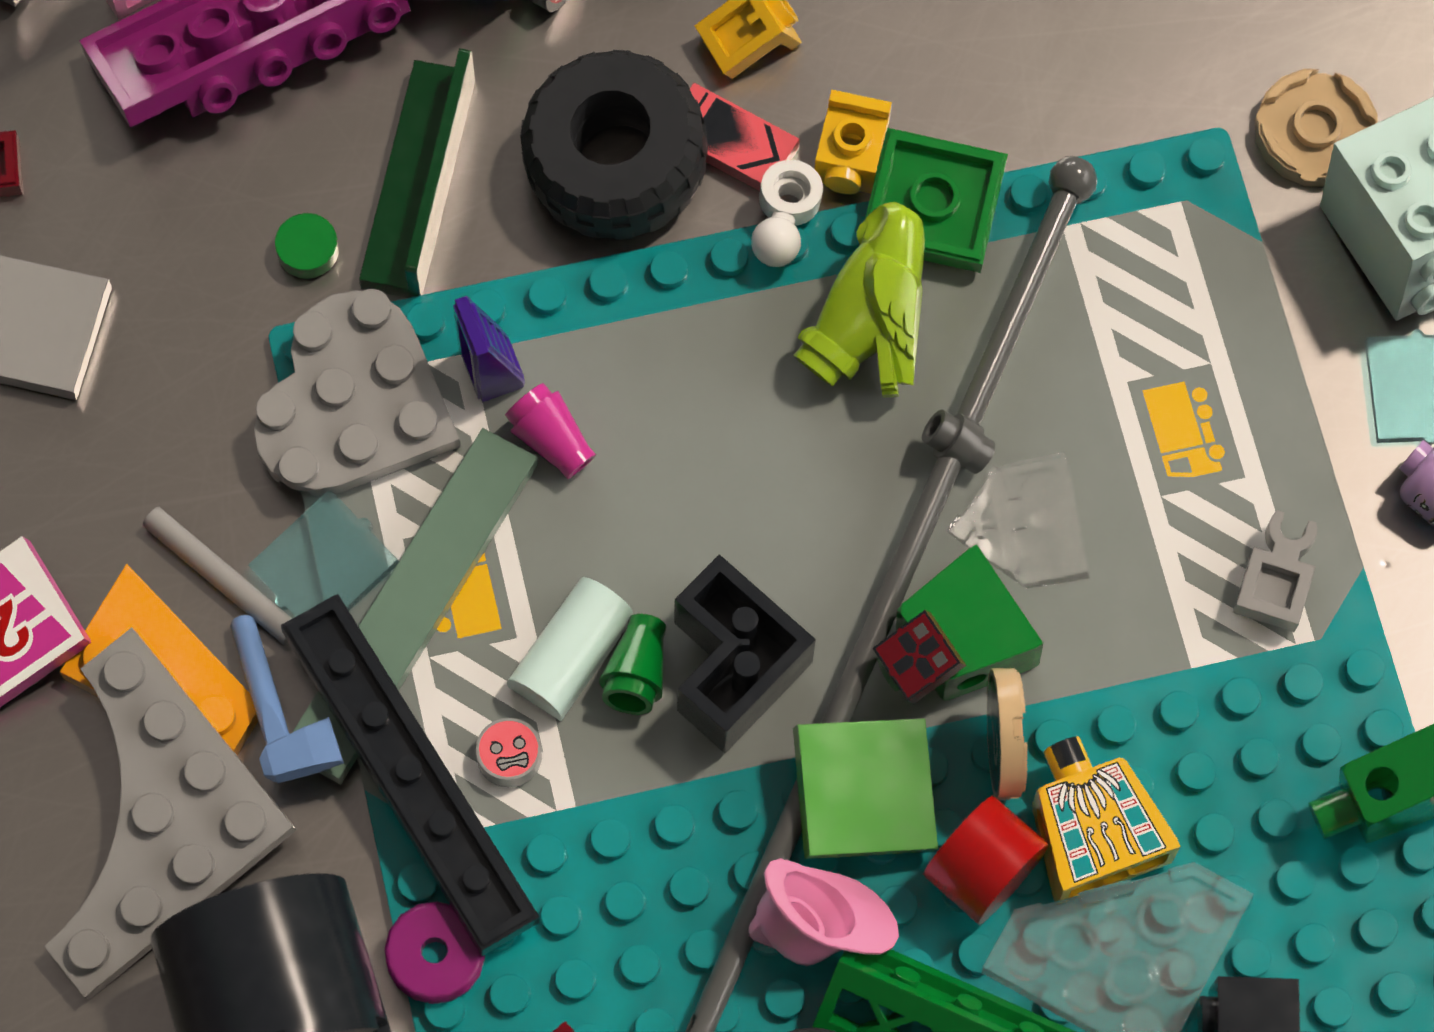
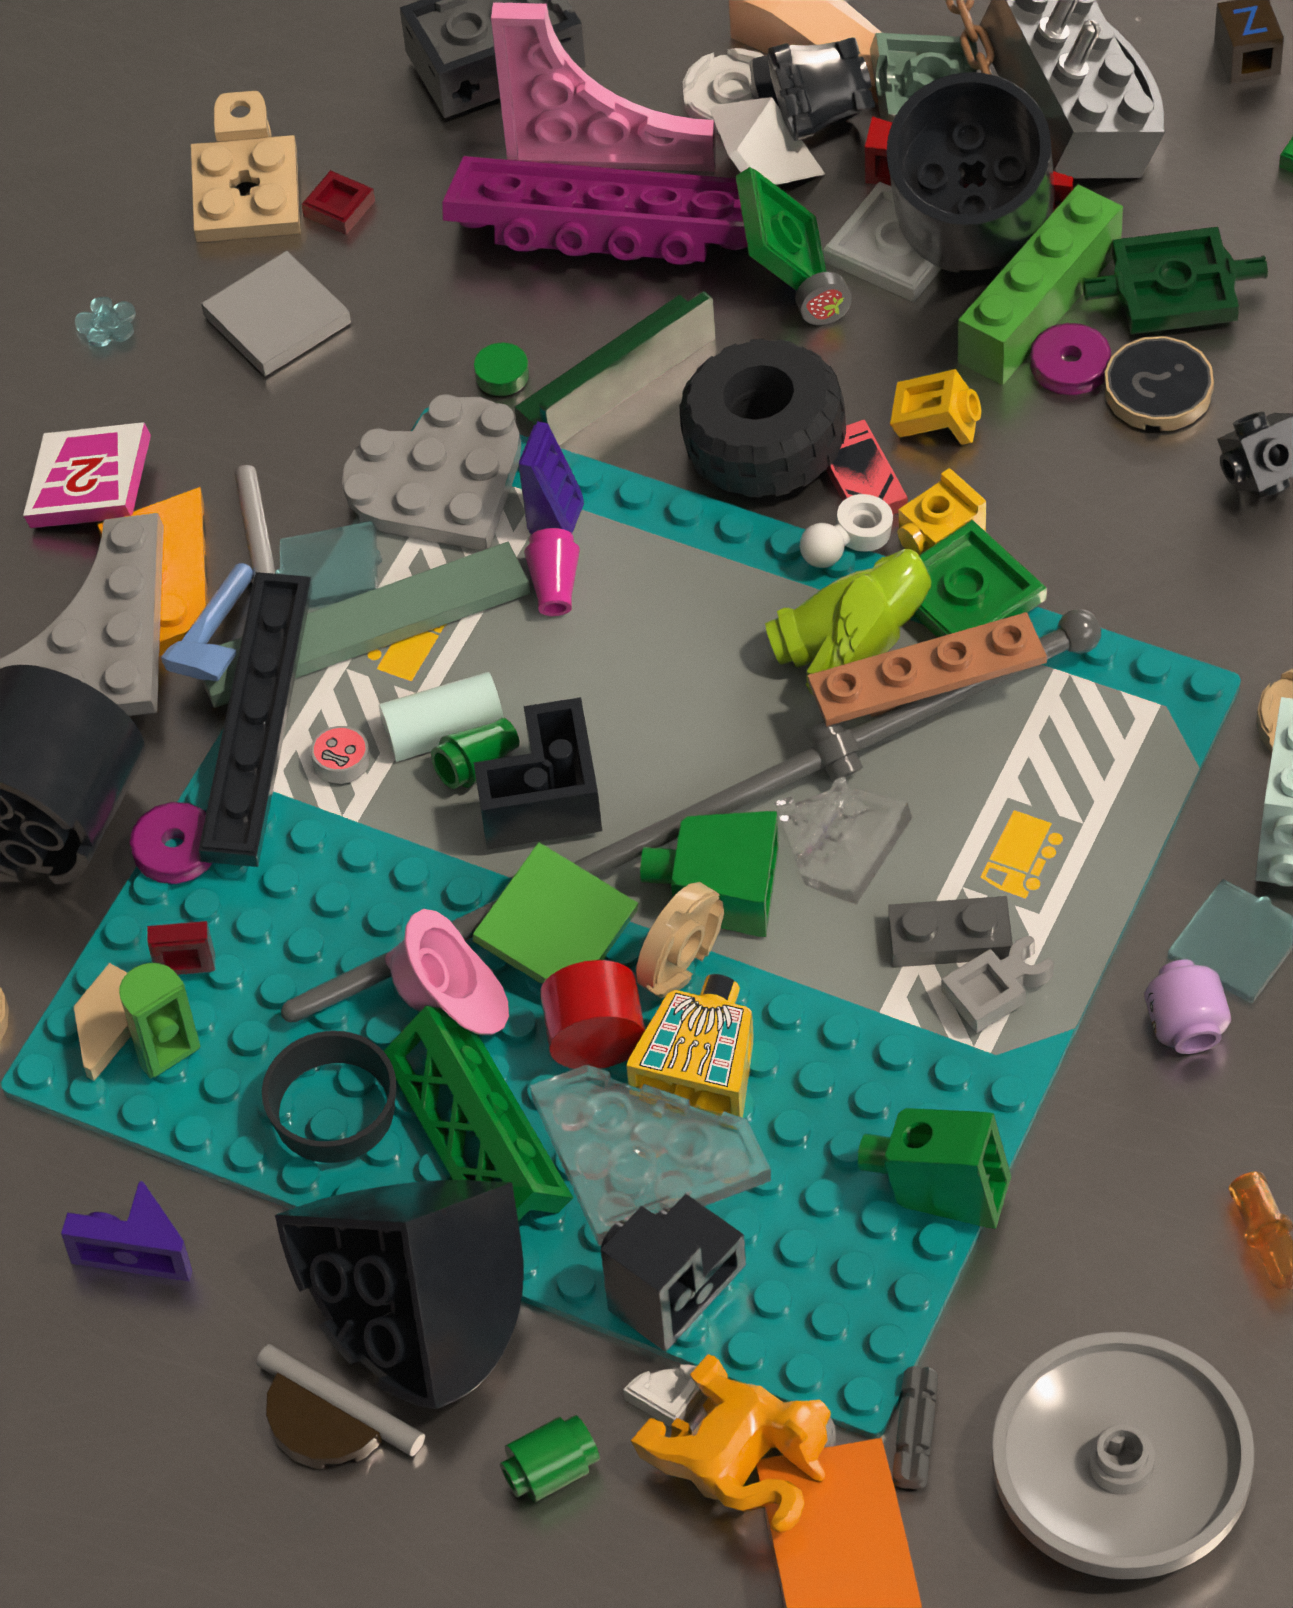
camera: 45 degrees right, 15 degrees down
tile [873,610,966,704] -> none
none -> nougat bracket [808,612,1047,727]
none -> dark grey plate [888,896,1013,968]

